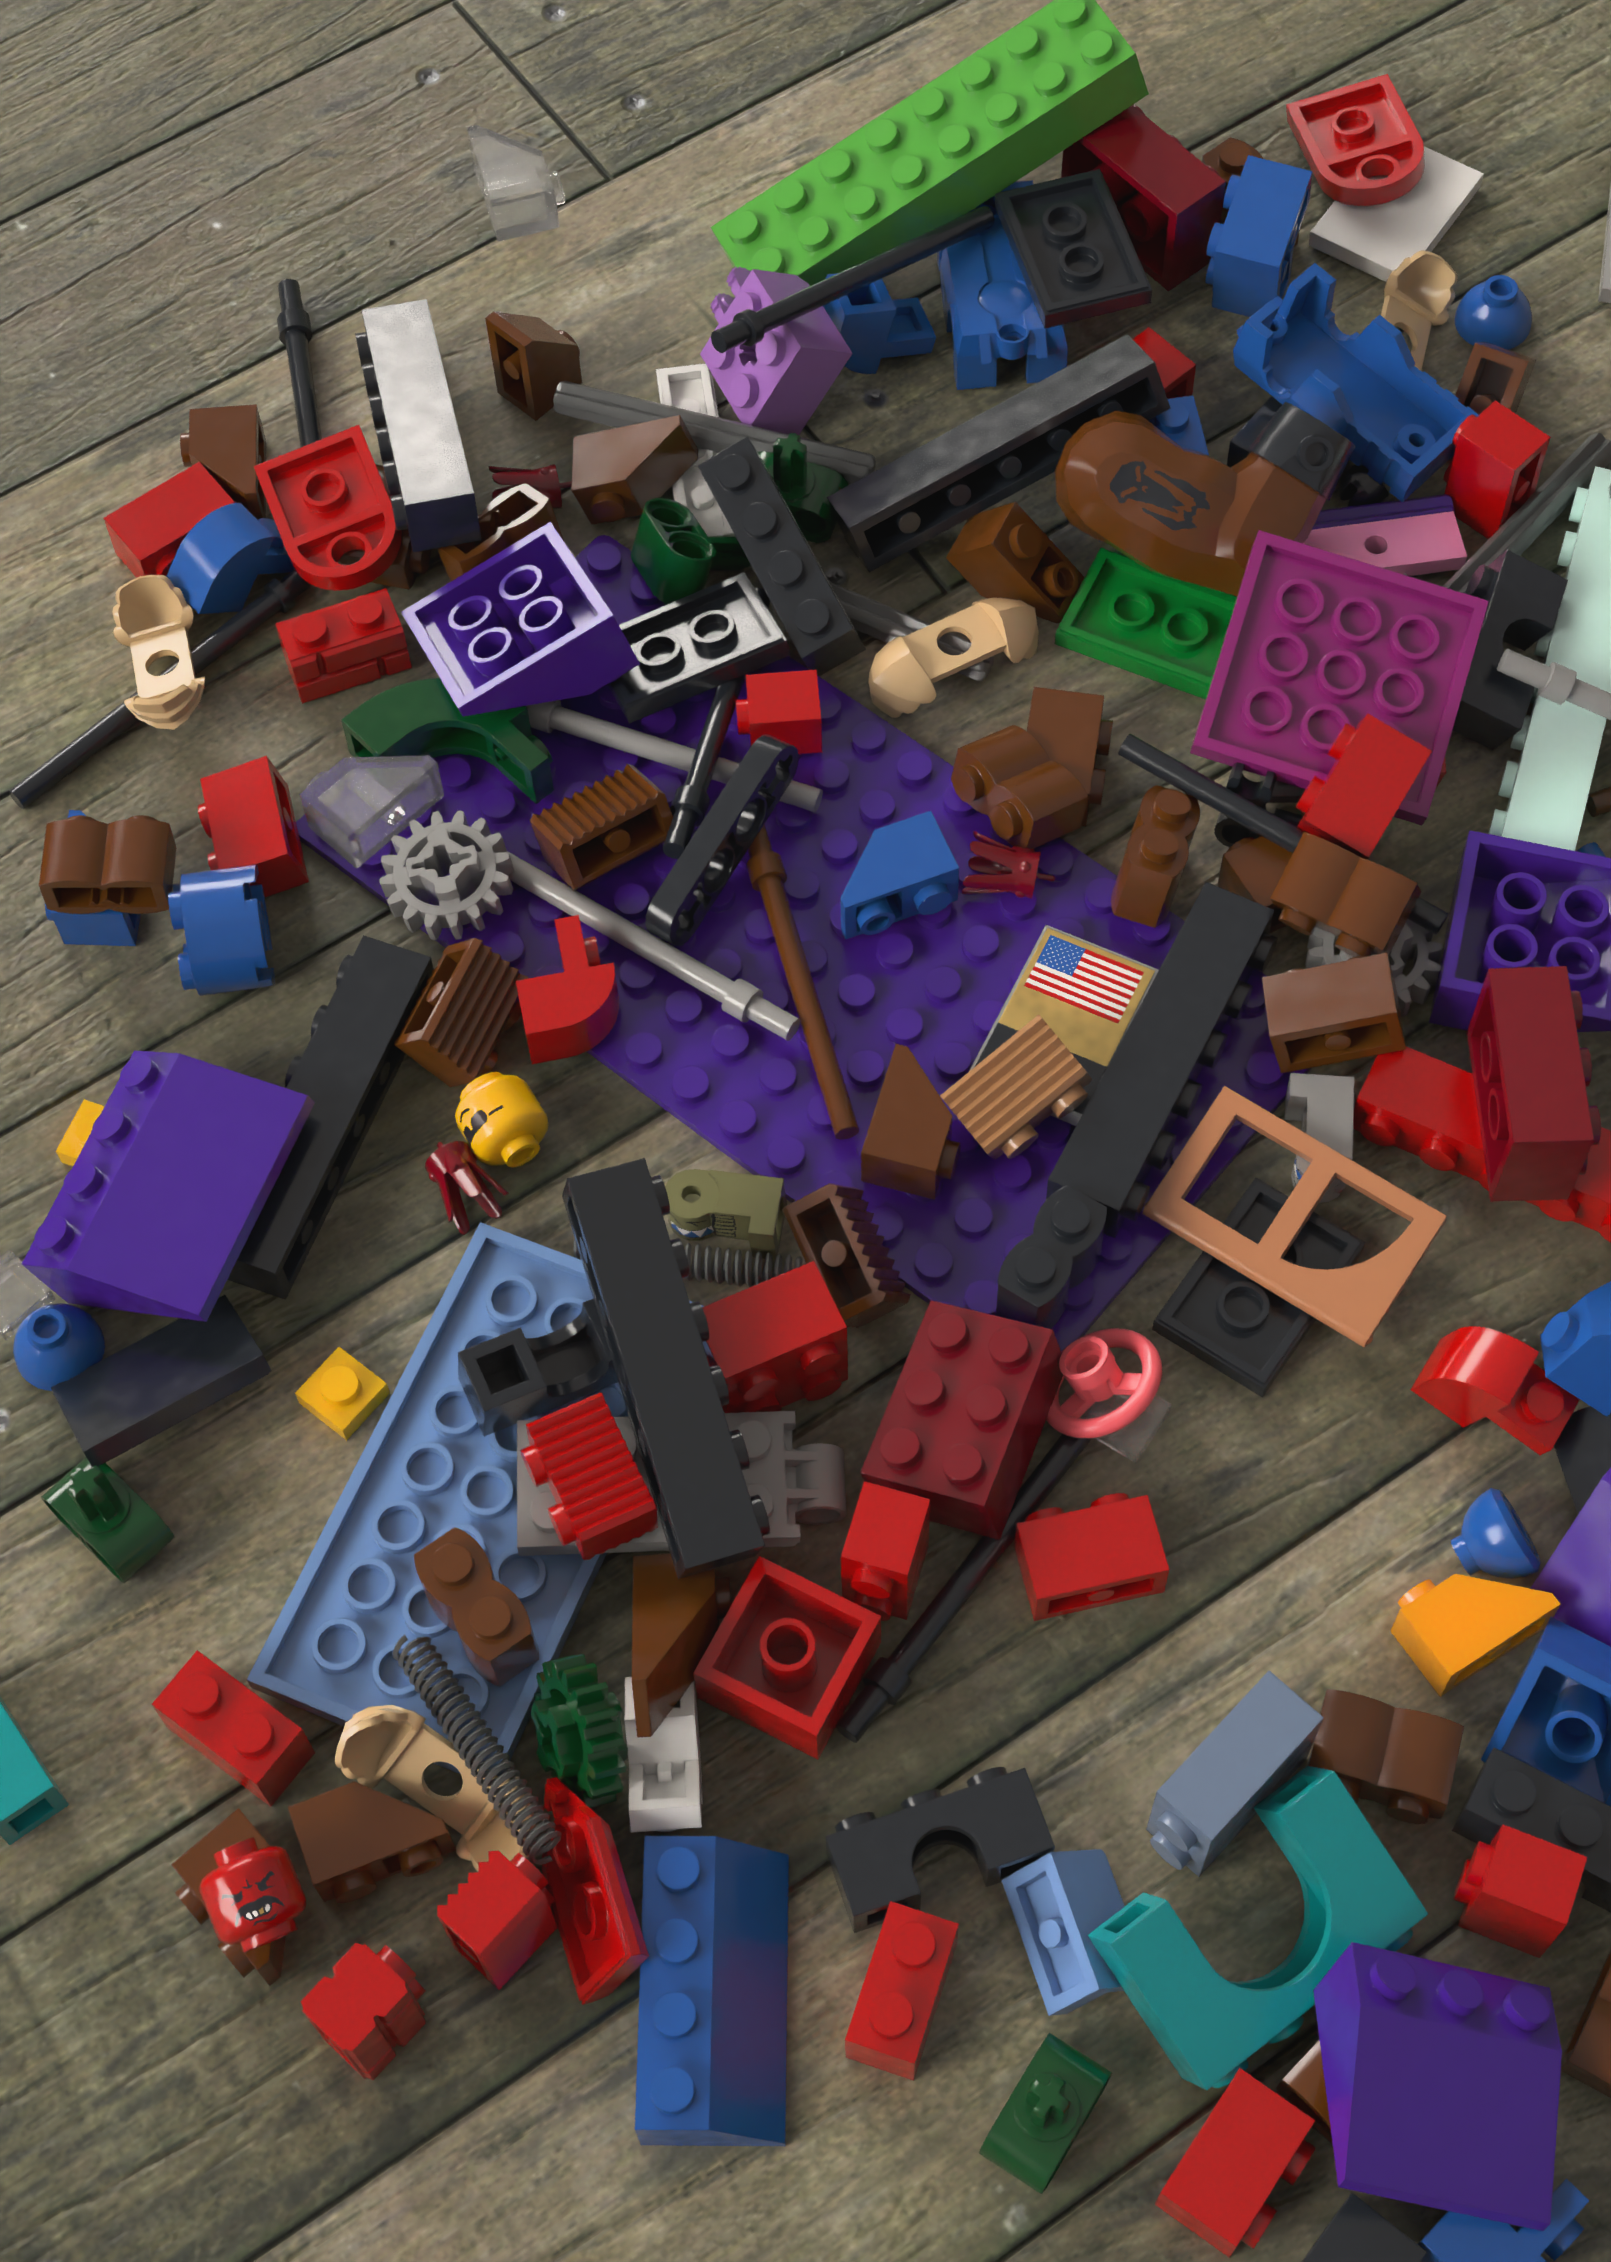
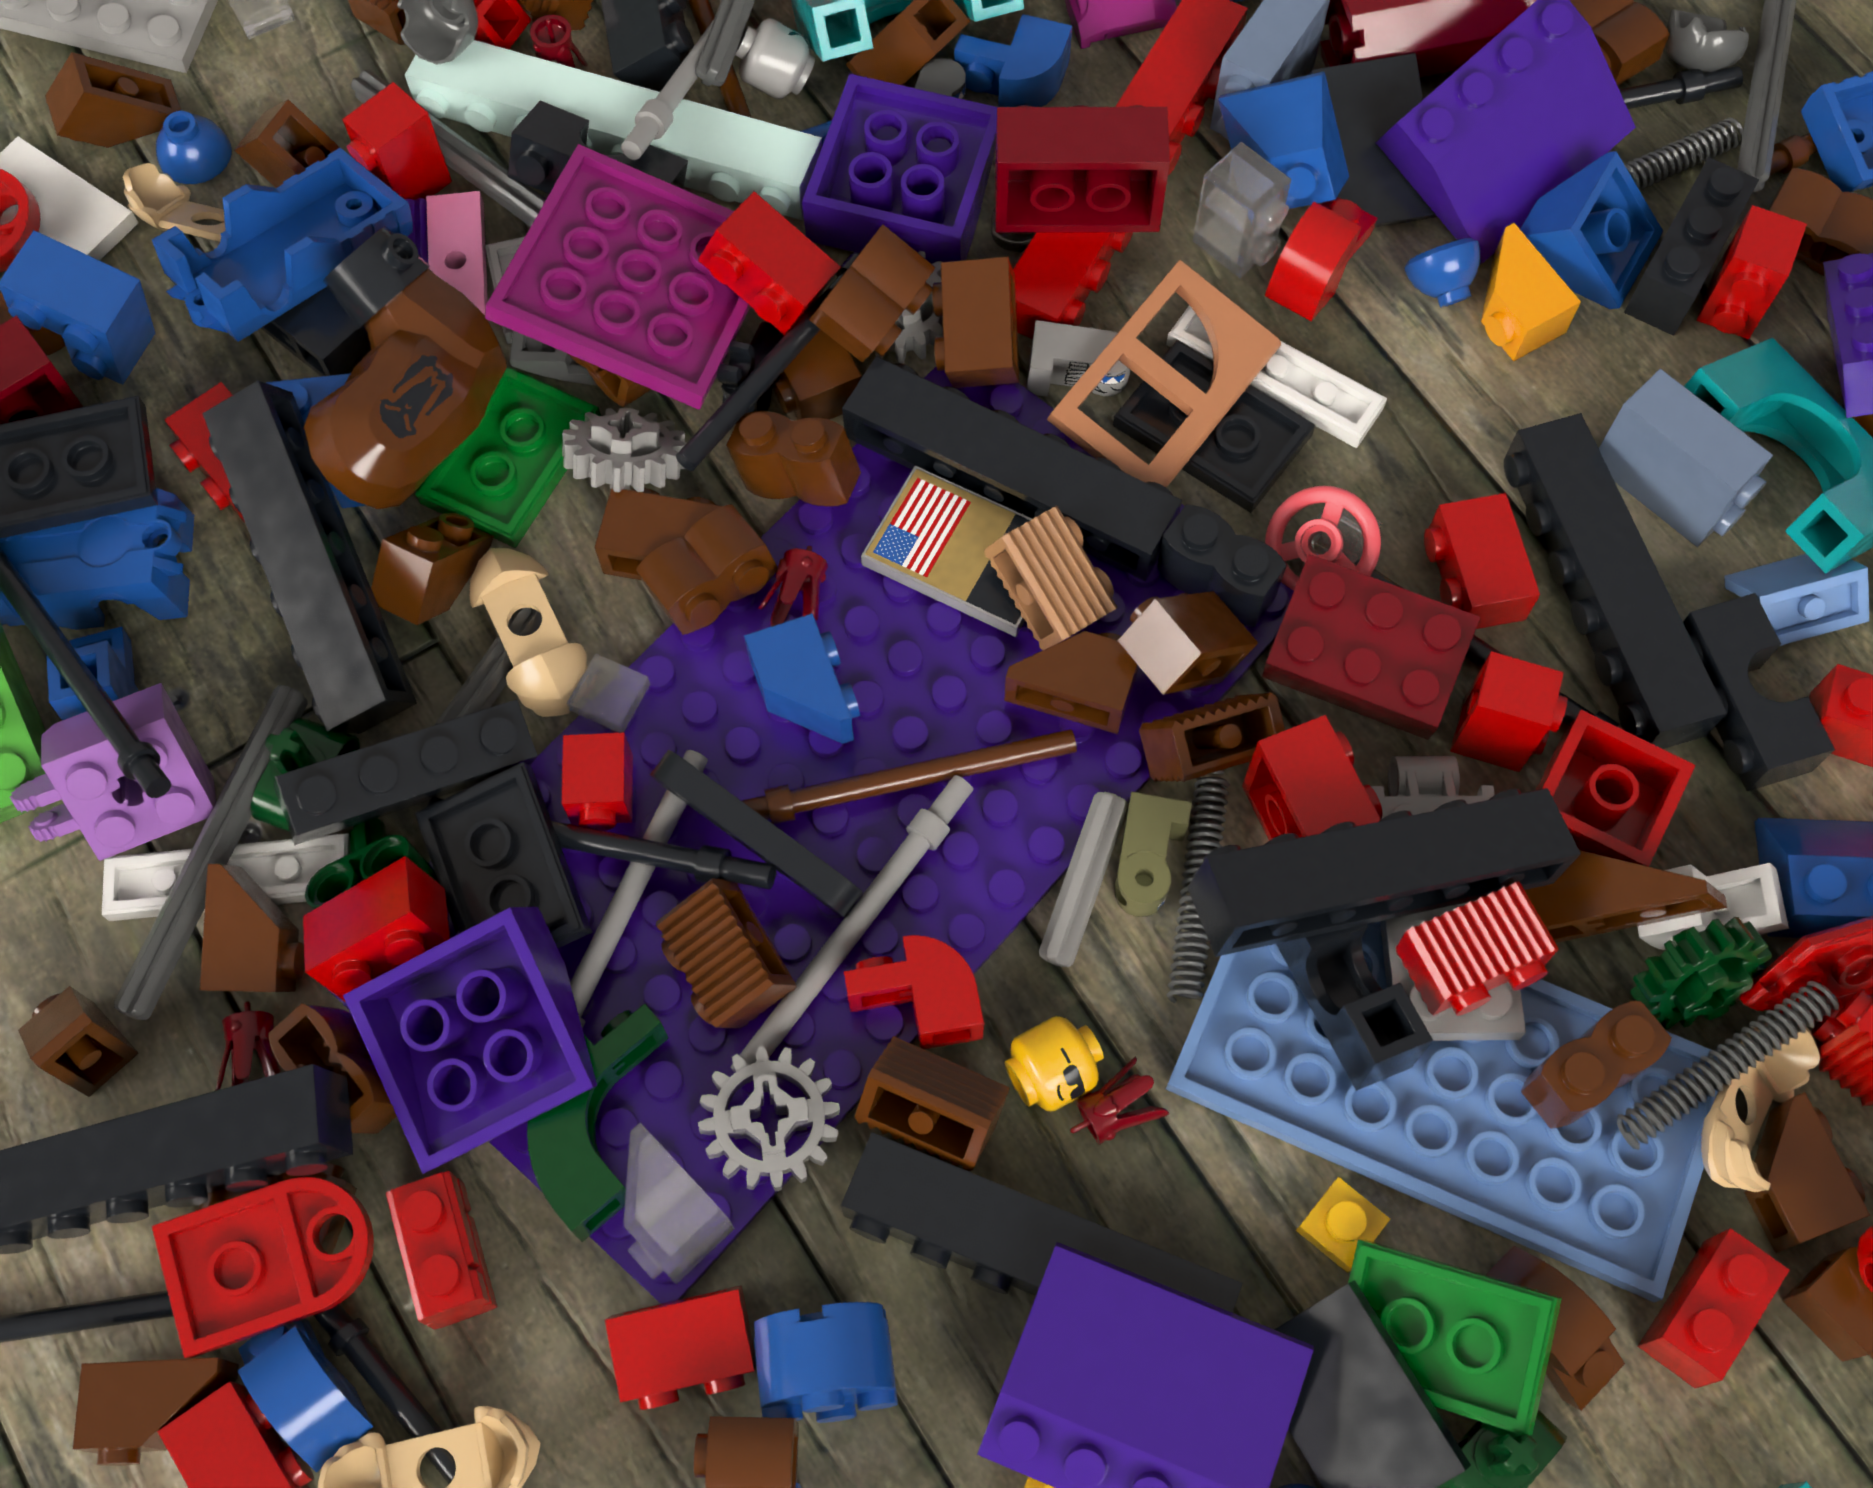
camera: 90 degrees left, 5 degrees up
reddish brown brick [1308,1689,1464,1824] -> none
none -> reddish brown slope [45,52,181,148]
none -> red brick [303,856,450,1002]
none -> light grey gear [562,408,686,492]
none -> clear tile [567,654,650,733]
none -> light grey axle [1039,792,1128,967]
none -> reddish brown brick [1117,591,1258,695]
none -> white tile [1166,306,1387,449]
none -> clear brick [1193,142,1292,278]
none -> green tile [1348,1240,1562,1436]
none -> reddish brown brick [1486,1246,1625,1411]
none -> black brick [1504,413,1727,749]

